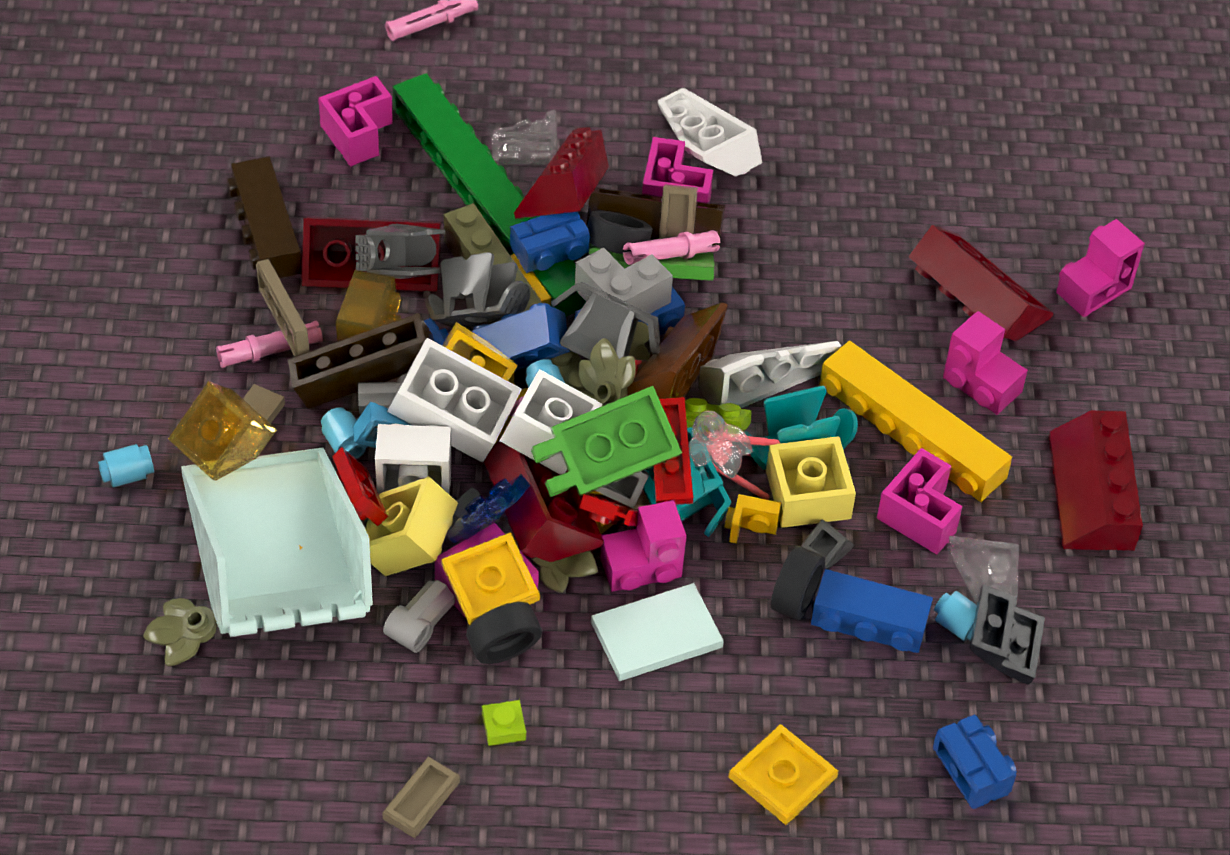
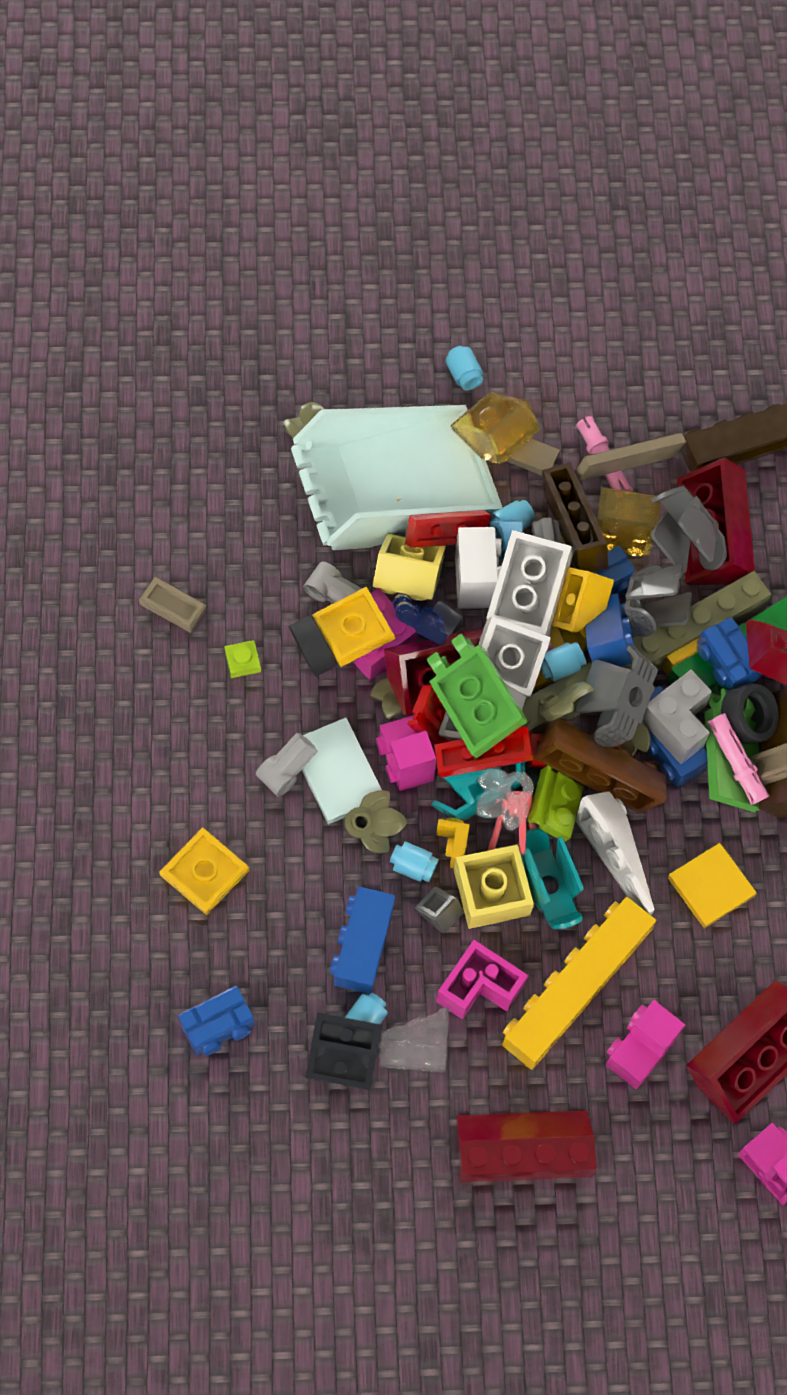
camera: 85 degrees right, 15 degrees up
black tyre [771,545,825,620] -> none
none -> light grey piece [256,733,318,797]
none -> olive plate [344,790,407,853]
none -> medium azure brick [390,841,439,882]
none -> yellow tile [668,843,757,929]

